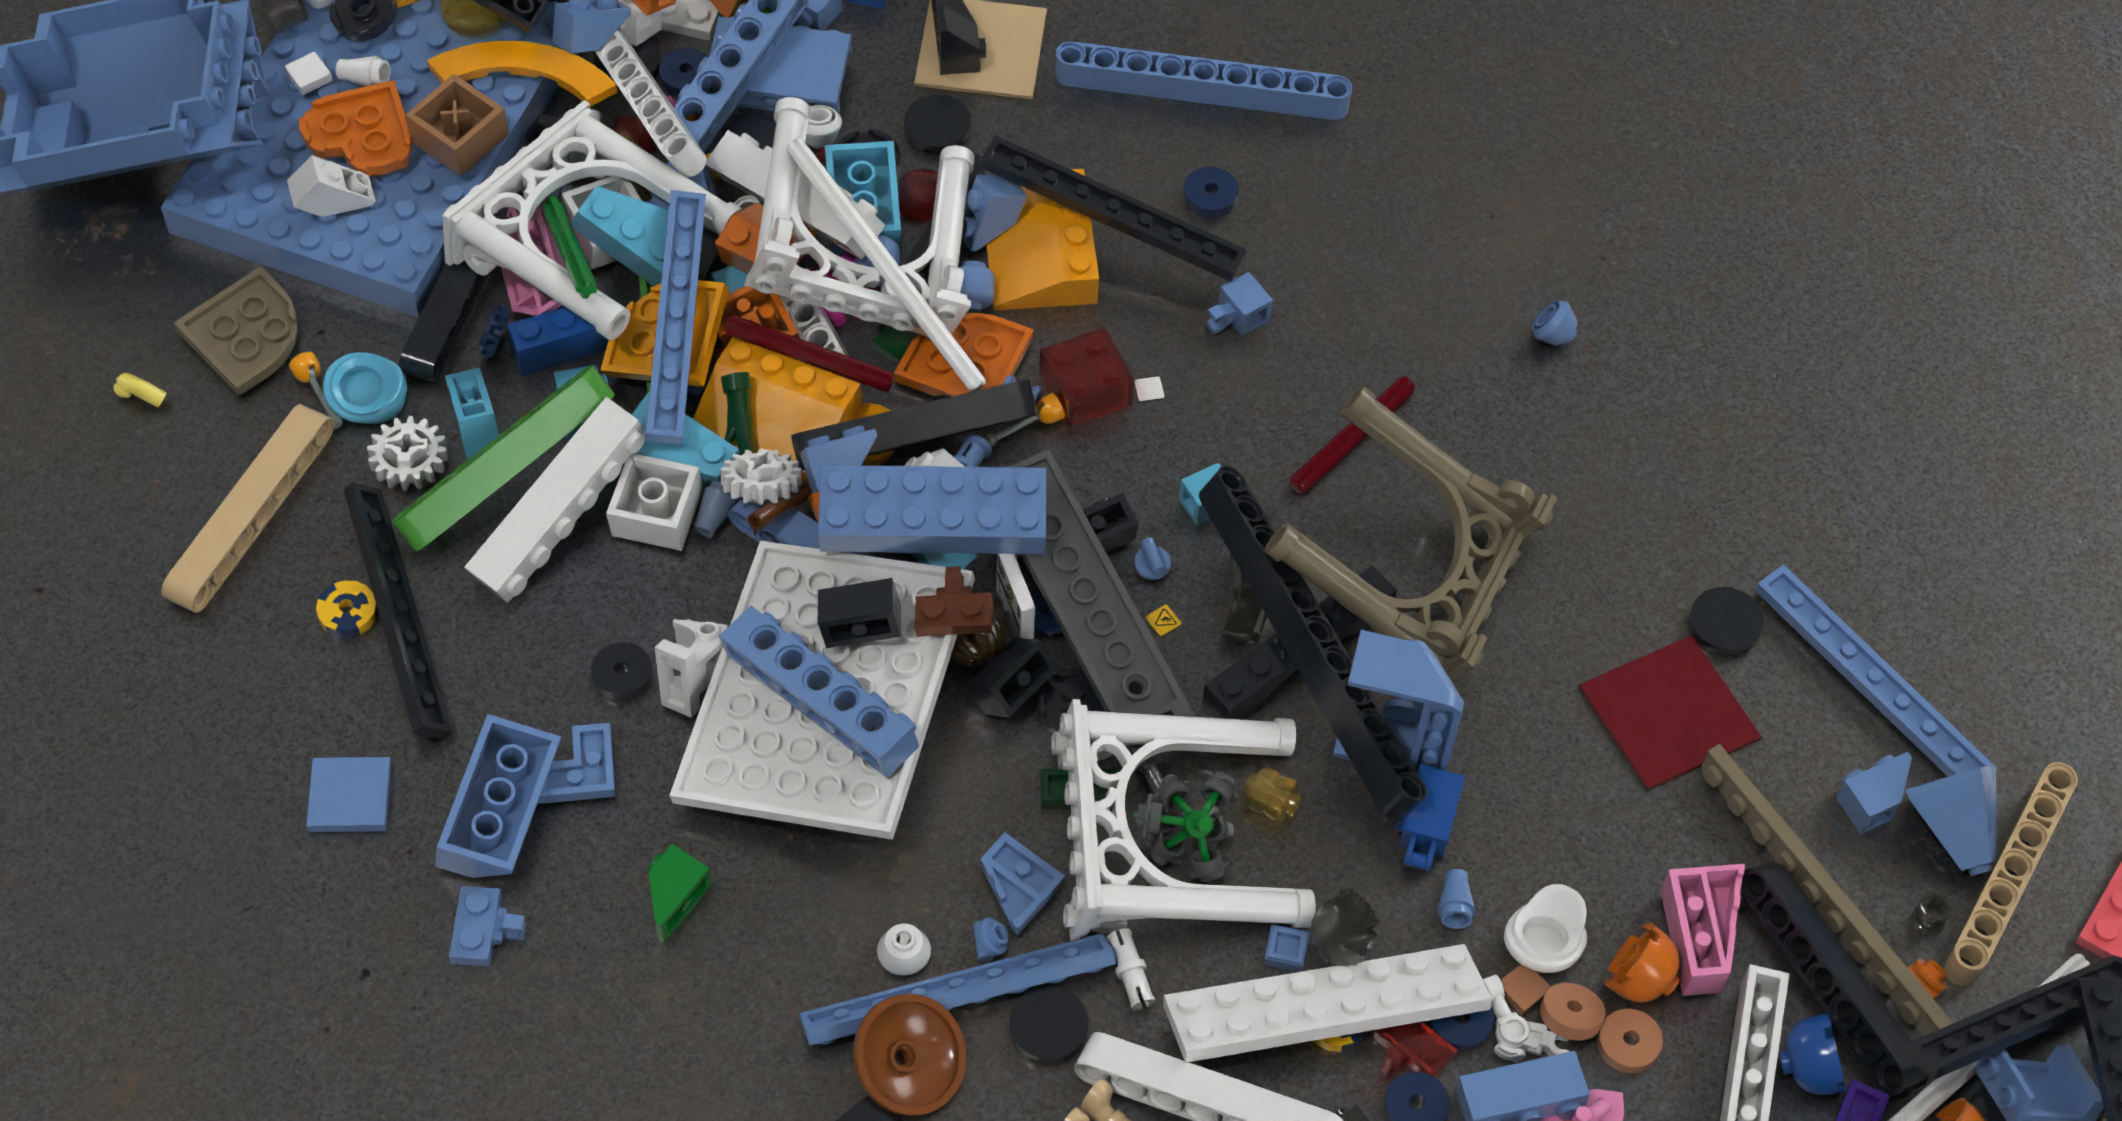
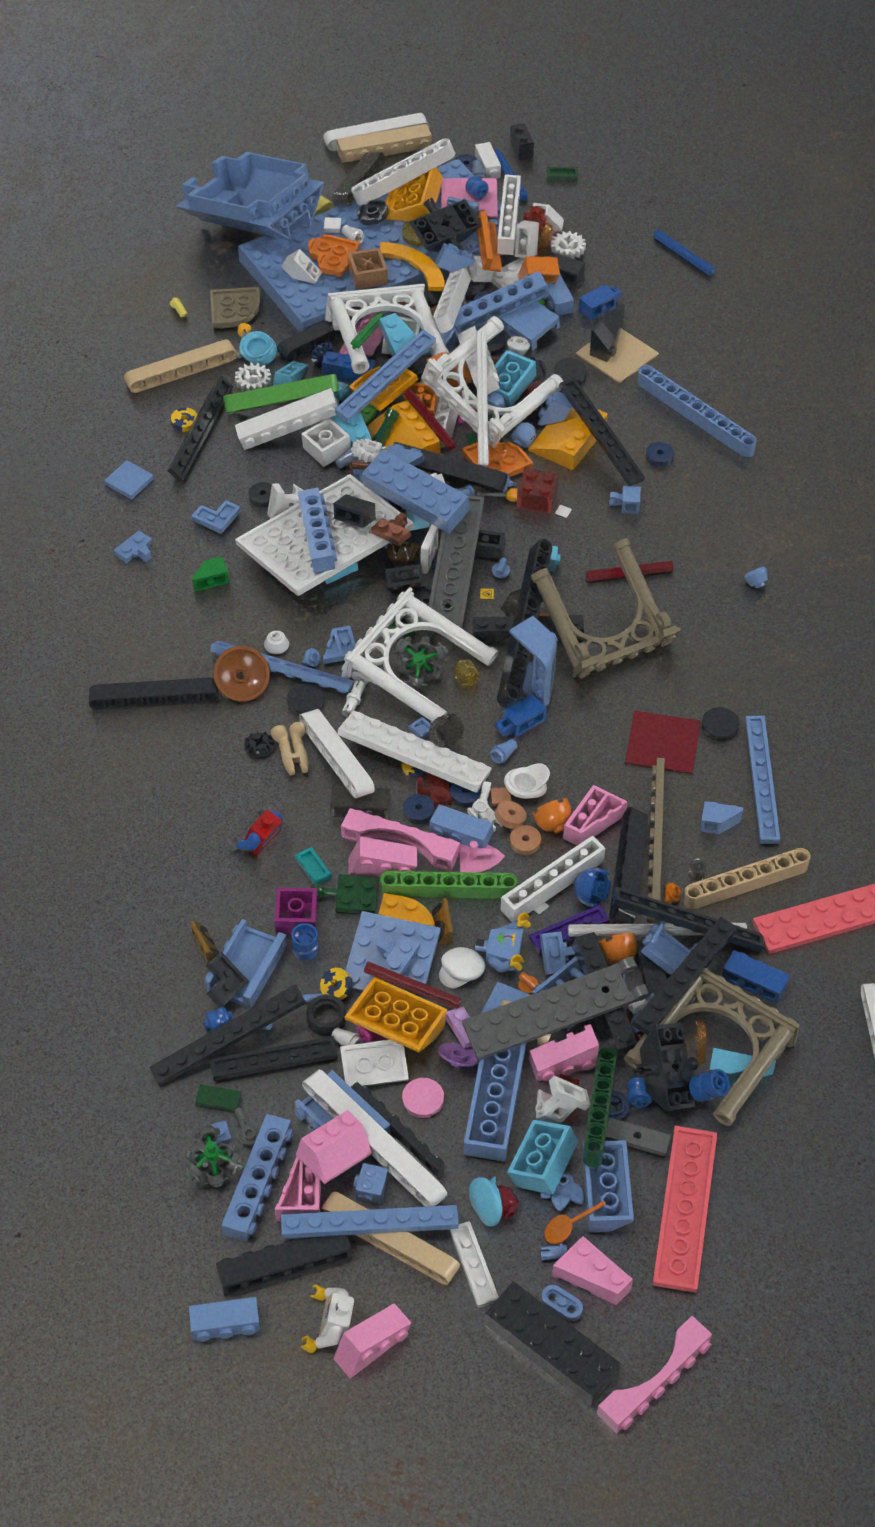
camera: 40 degrees right, 5 degrees down
medium blue slope [435,714,561,878] -> none
medium blue slope [1905,765,1997,876] -> none

